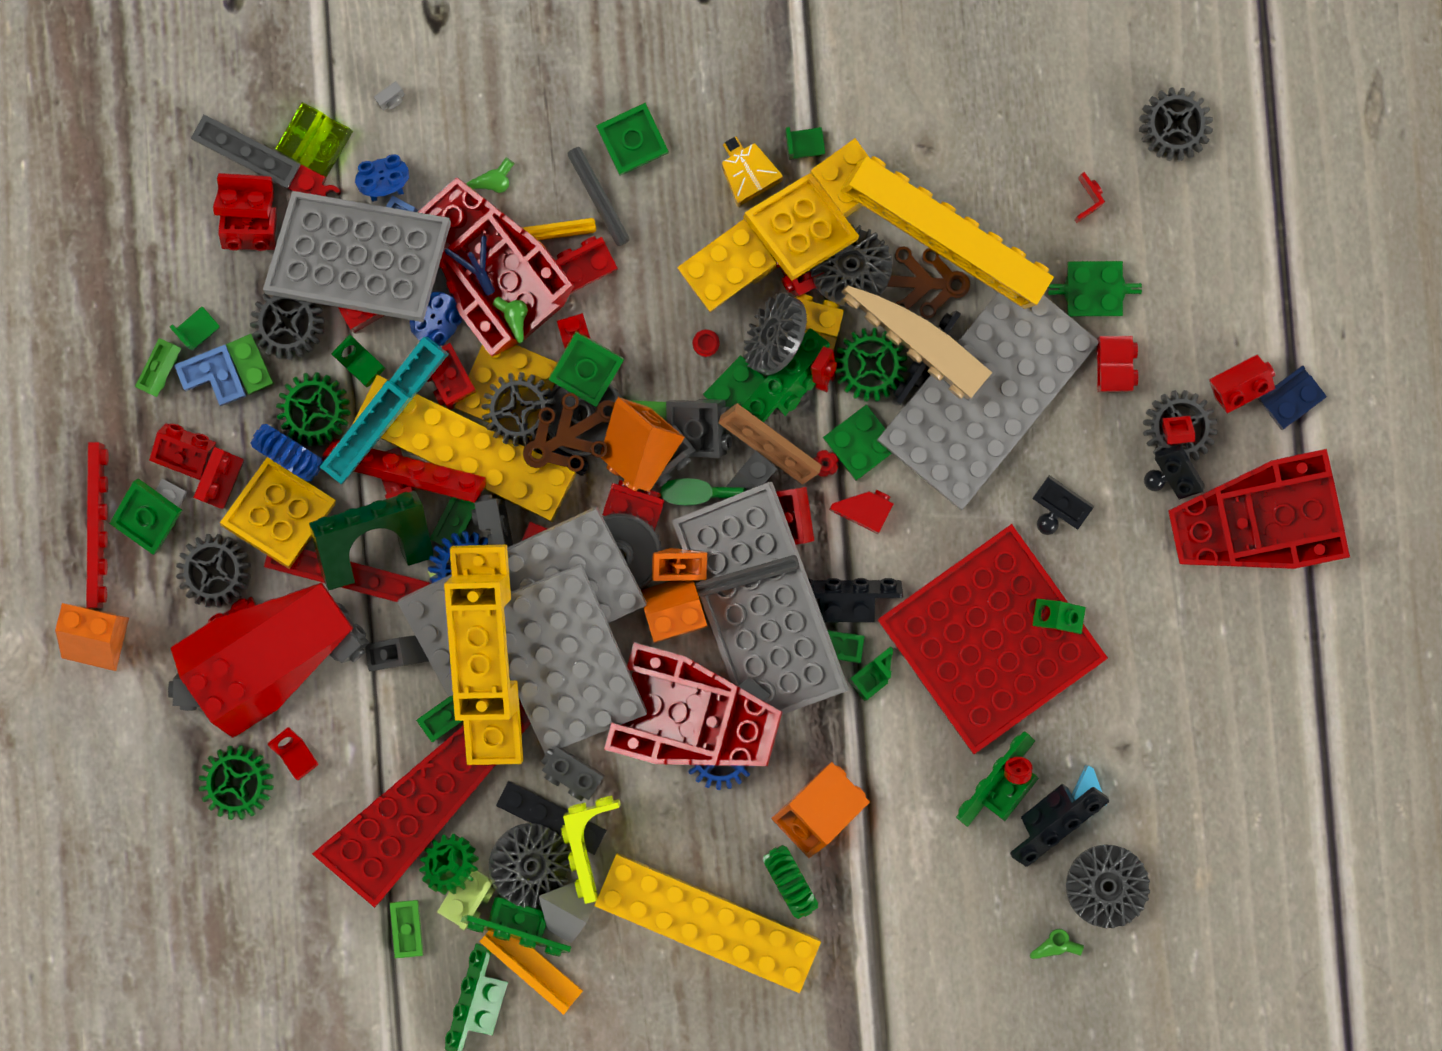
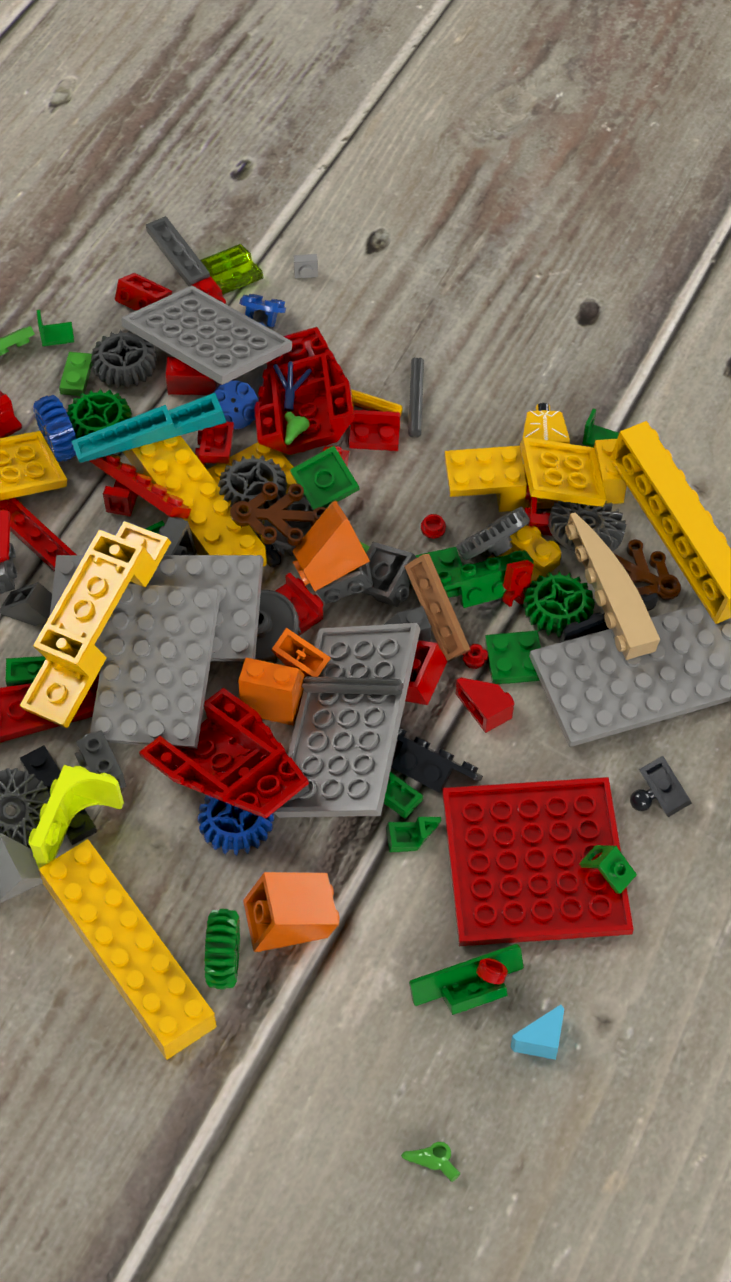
camera: 30 degrees right, 30 degrees down
medium blue plate [174,345,247,406] -> none
red bracket [213,173,274,219] -> none
dark green arch [309,491,434,591] -> none
green bracket [331,335,386,388] -> none
bright green animal [466,157,515,193] -> none
green plate [596,103,669,176] -> none
green piece [661,478,746,506] -> none
black bracket [1010,784,1110,867] -> none
dark grey wheel [1066,844,1150,929] -> none

